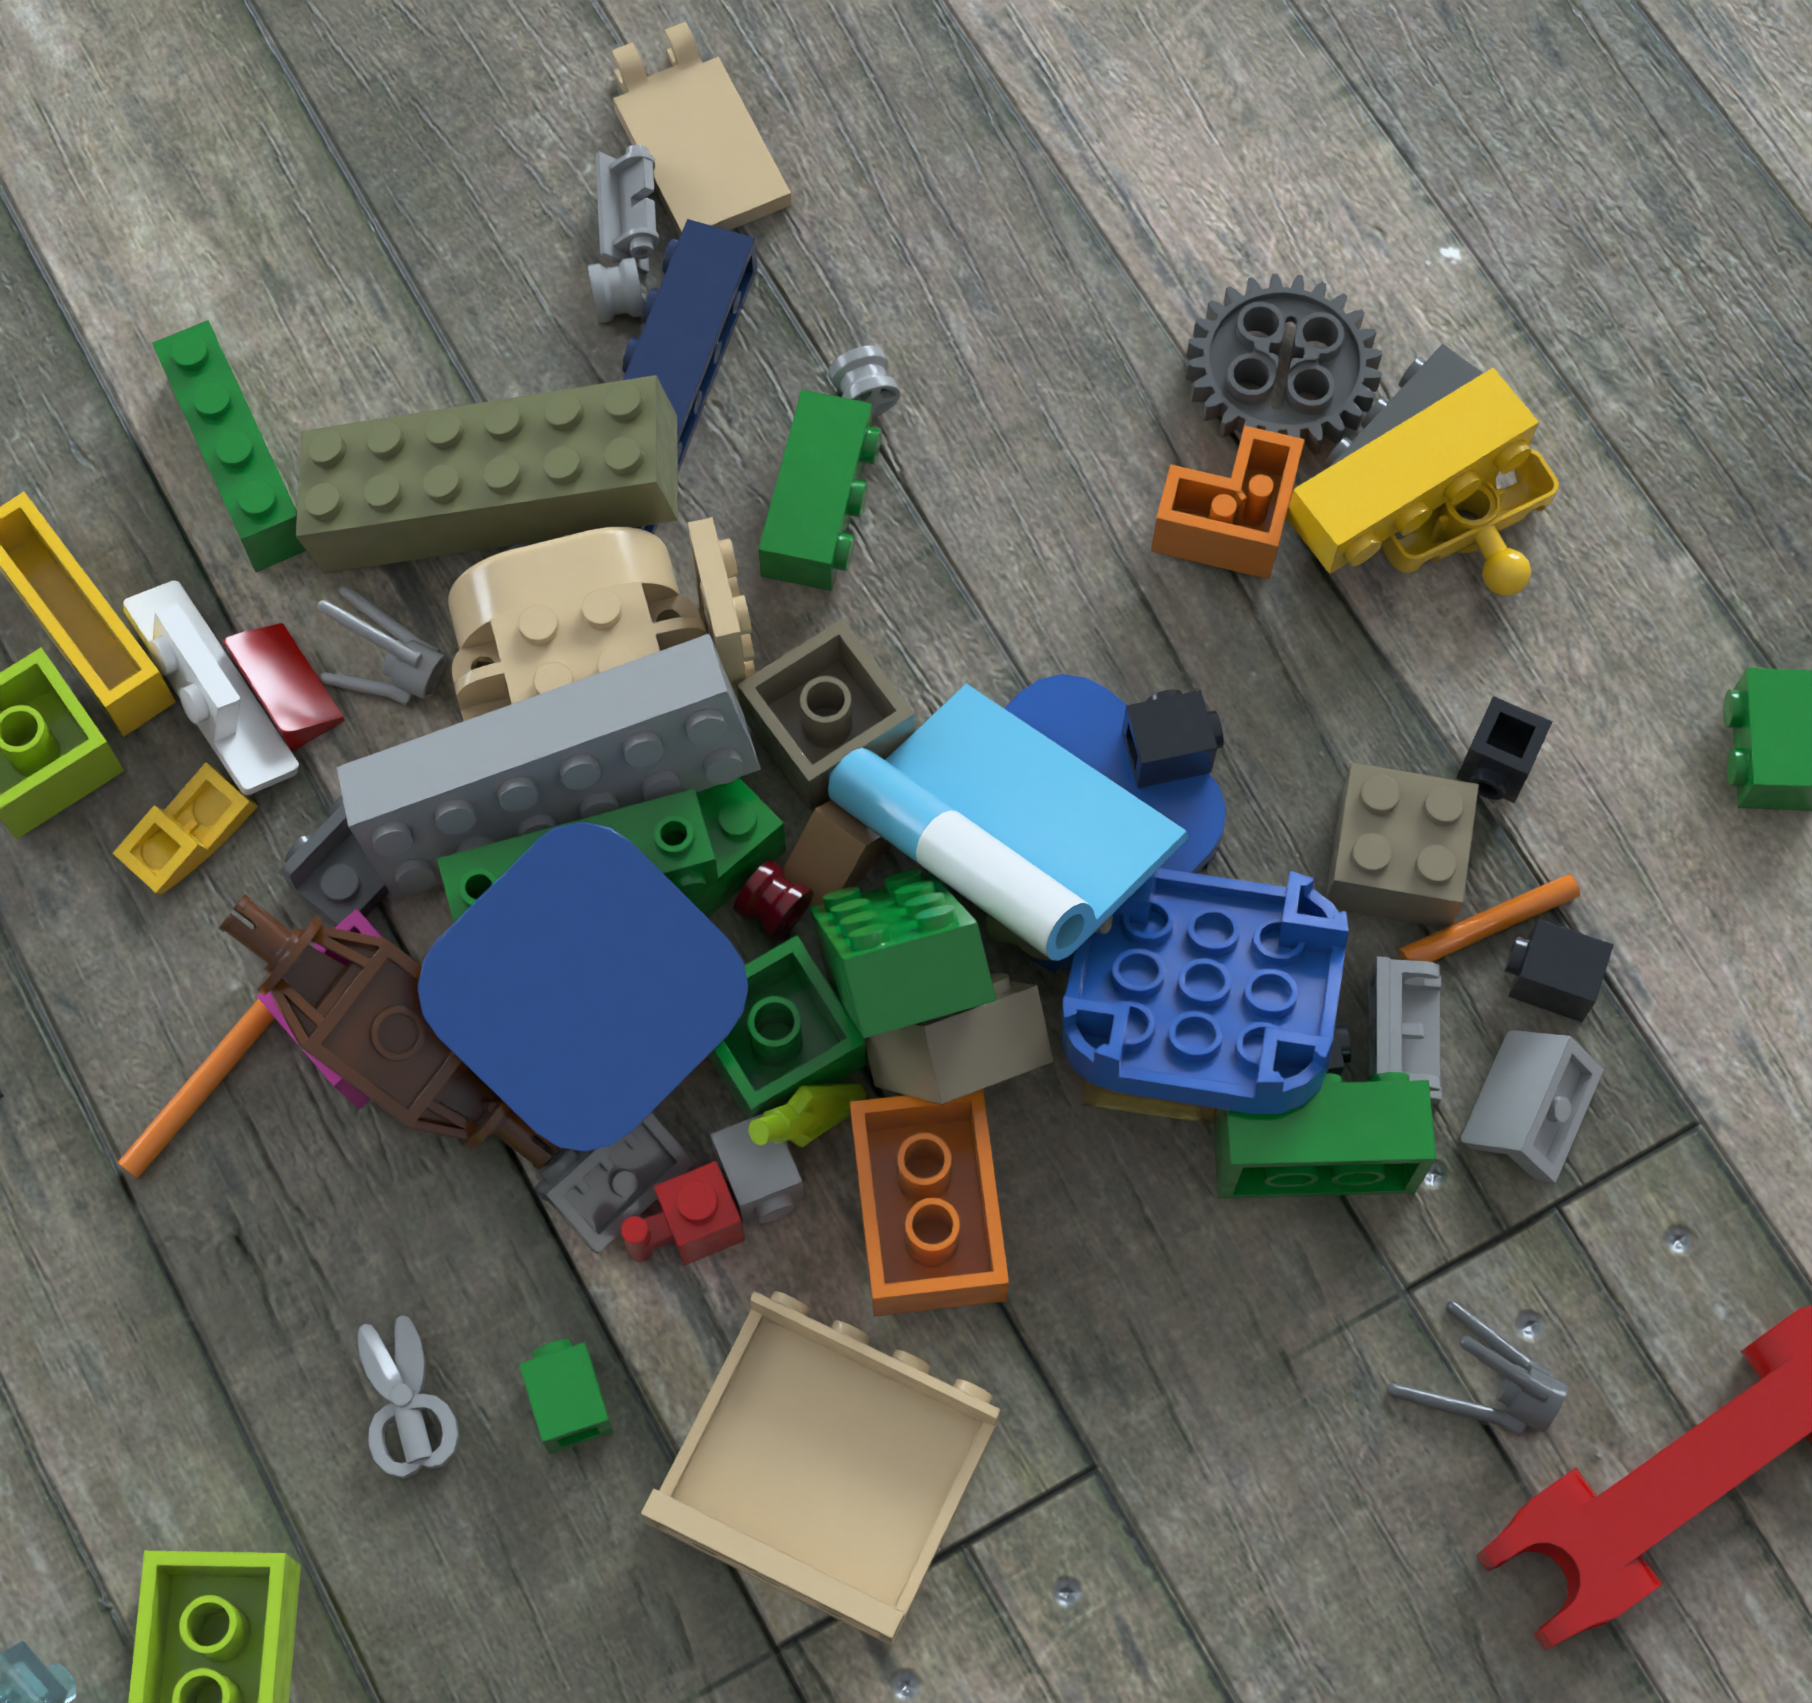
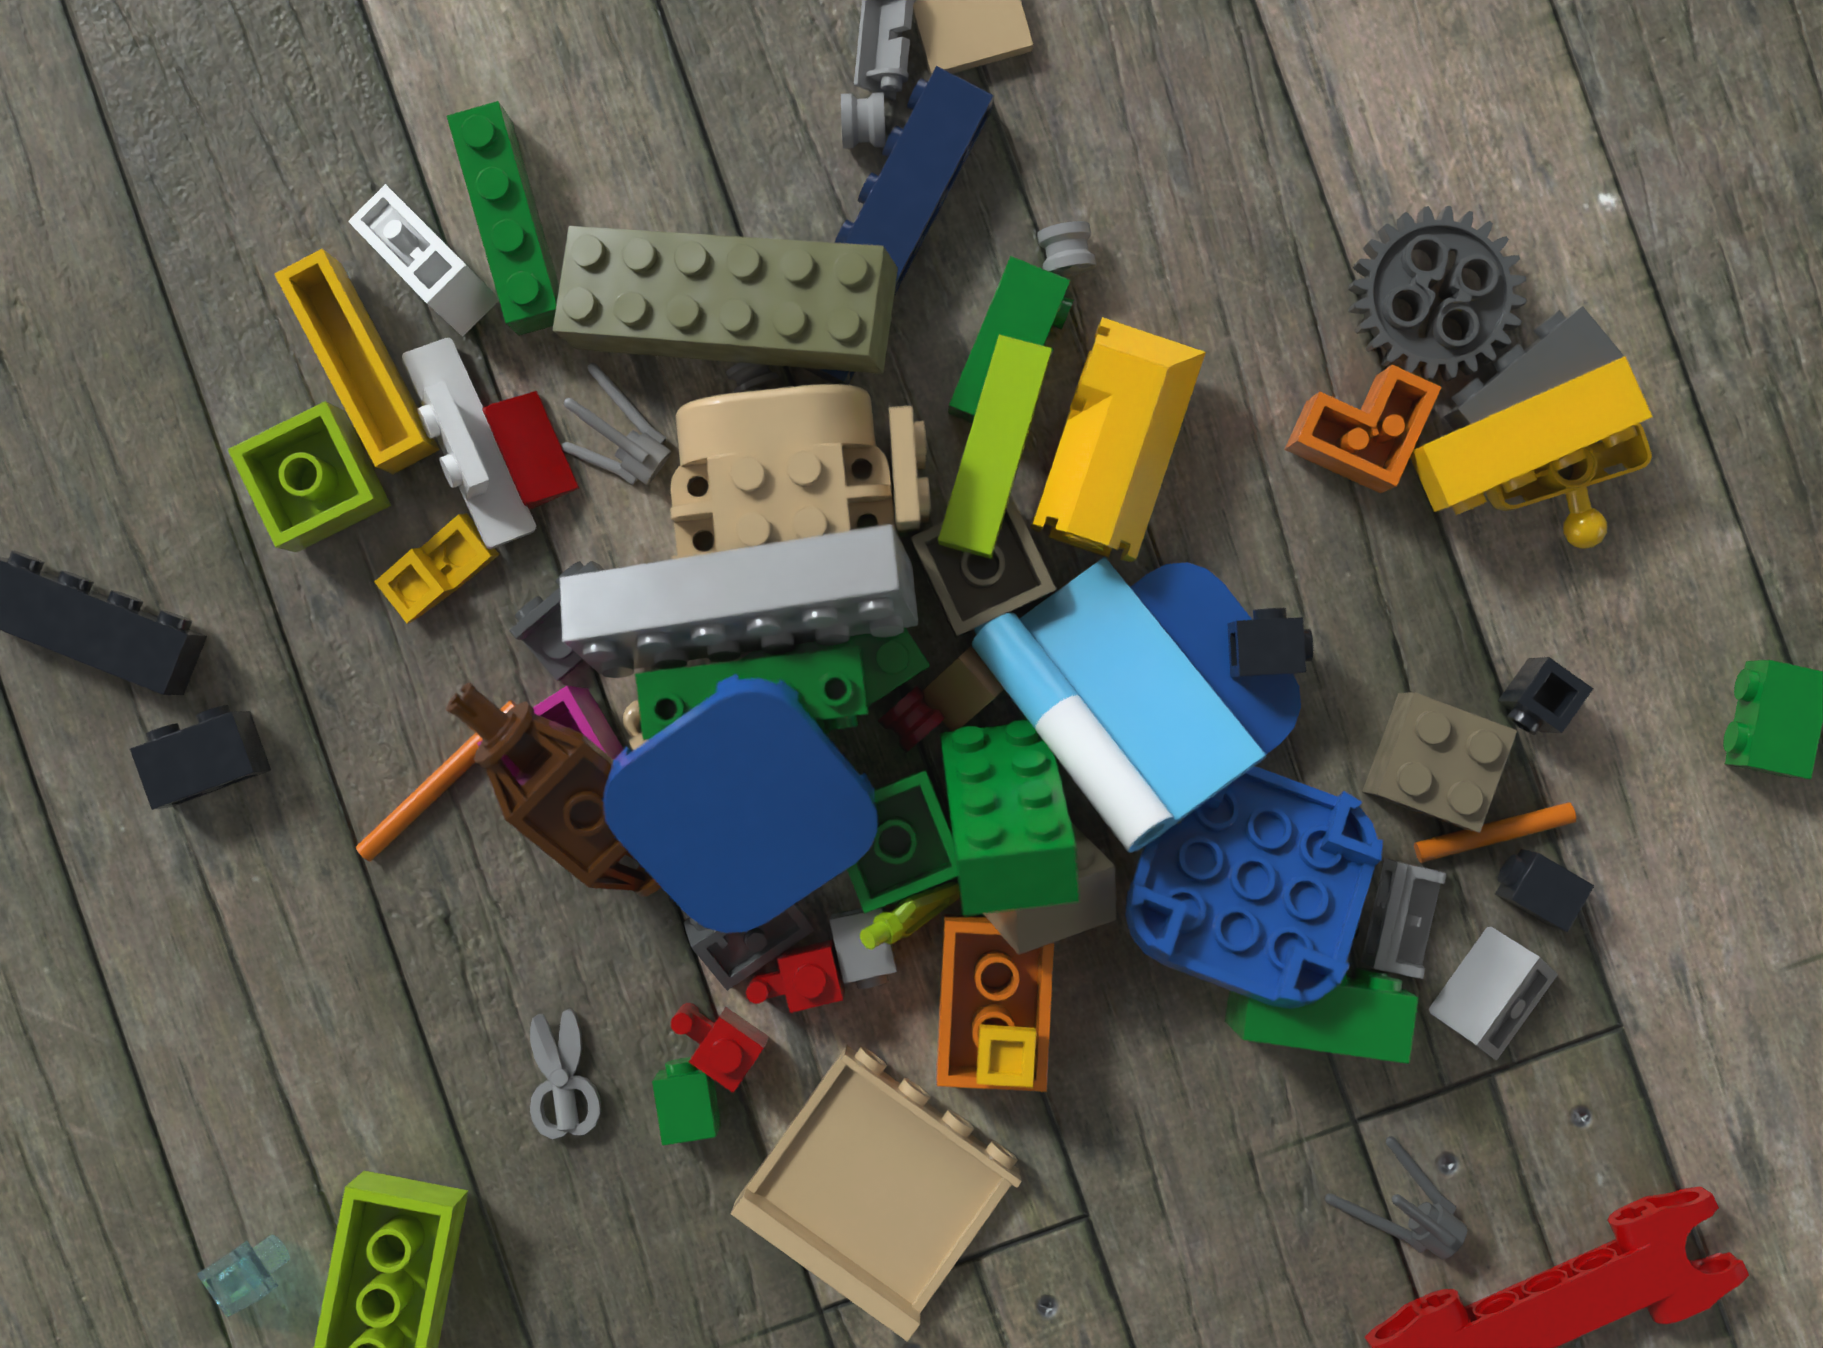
camera: 10 degrees right, 20 degrees up
none -> white slope [348,184,499,337]
none -> red brick [671,1003,769,1093]
none -> lime tile [938,335,1052,559]
none -> yellow plate [976,1024,1036,1088]
none -> yellow brick [1030,317,1206,562]

